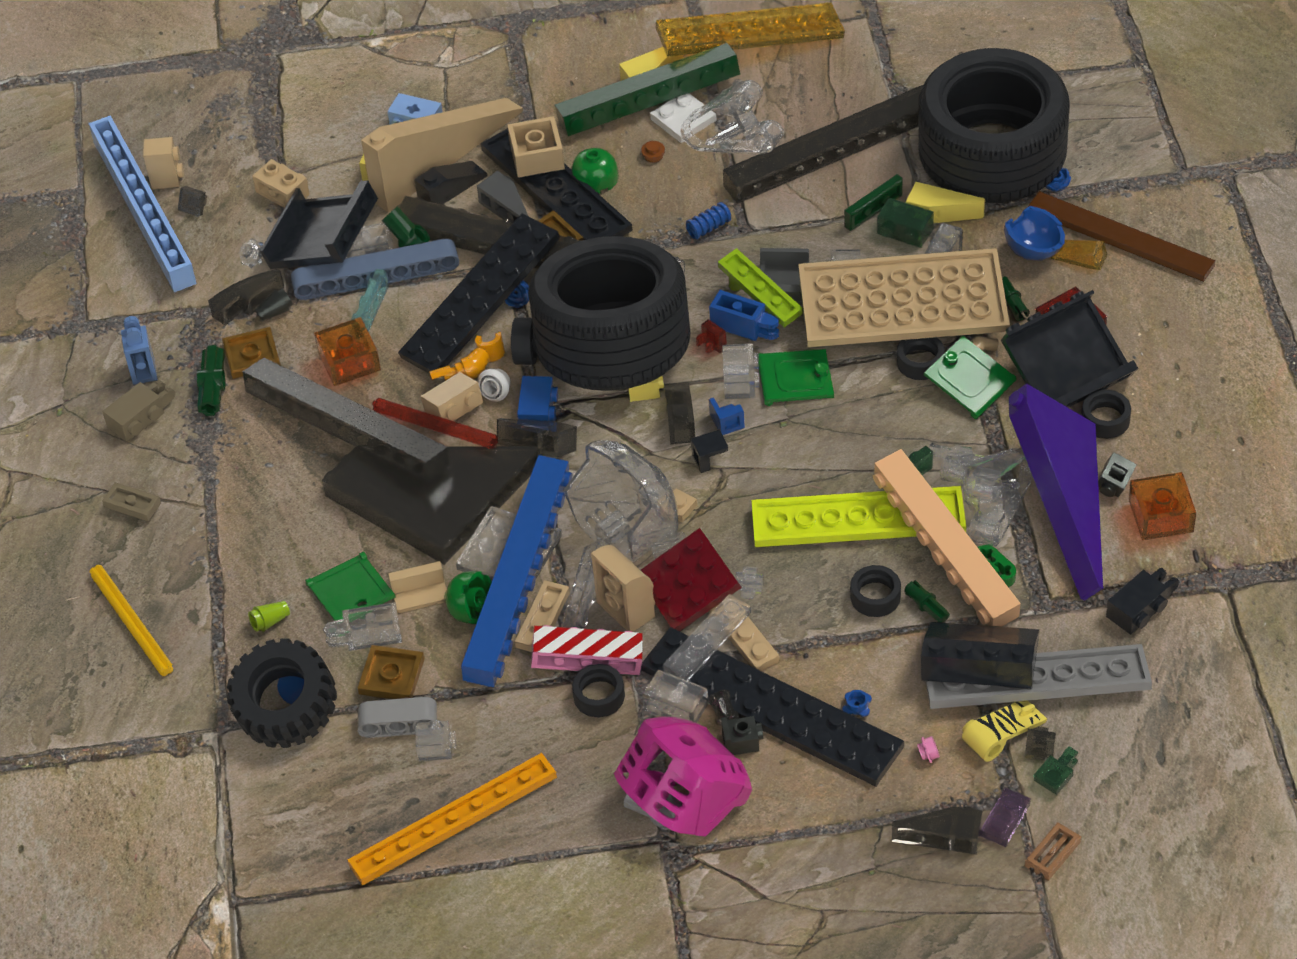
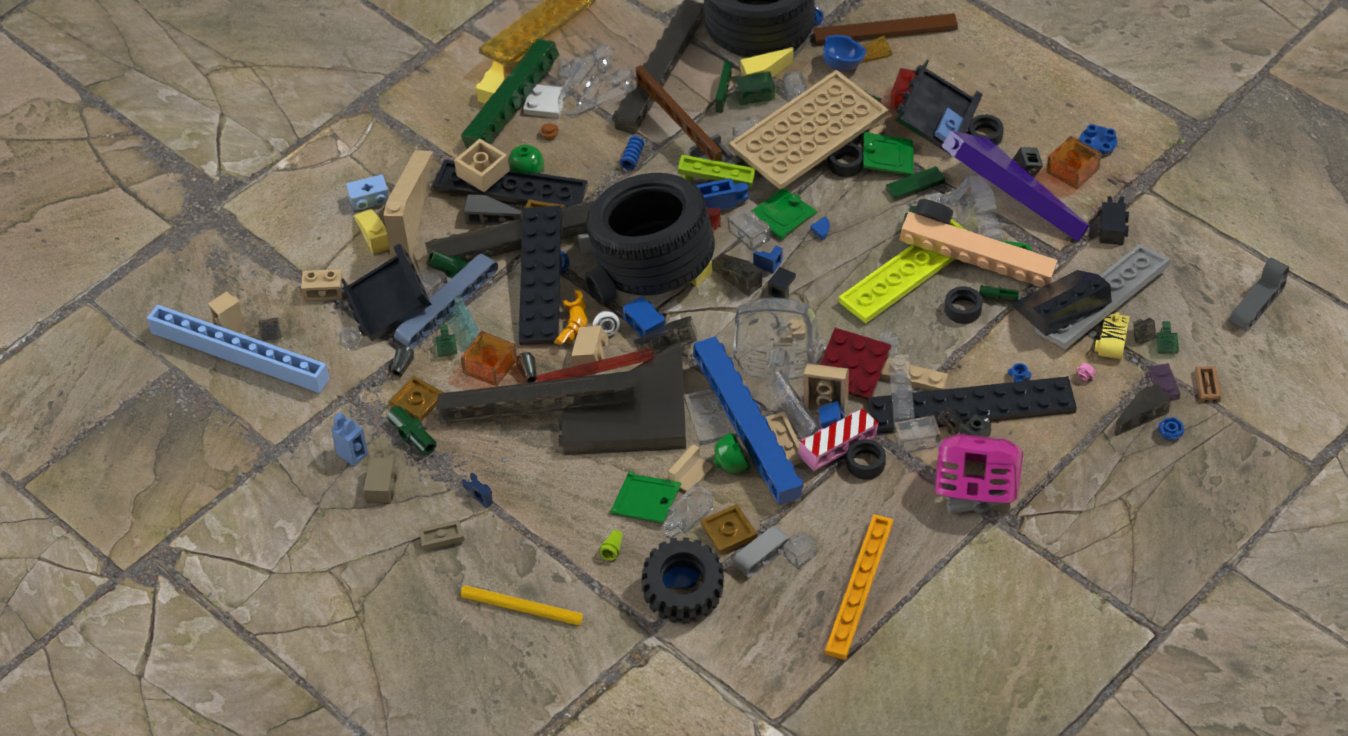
camera: 40 degrees left, 0 degrees up
clear smoke slope [208,269,284,326] -> none
black slope [414,161,488,211] -> none
none -> clear green plate [435,324,458,357]
none -> dark blue plate [462,473,493,508]
none -> pearl dark grey cone [516,352,537,383]
none -> reddish brown tile [635,65,722,162]
none -> blue tile [810,217,830,241]
none -> blue panel [819,401,845,429]
none -> dark green tile [886,166,945,201]
none -> black tyre [914,199,953,224]
none -> medium blue plate [934,108,962,142]
none -> blue dish [1080,124,1118,155]
none -> blue plate [1158,417,1185,441]
none -> dark grey beam [1229,257,1289,331]

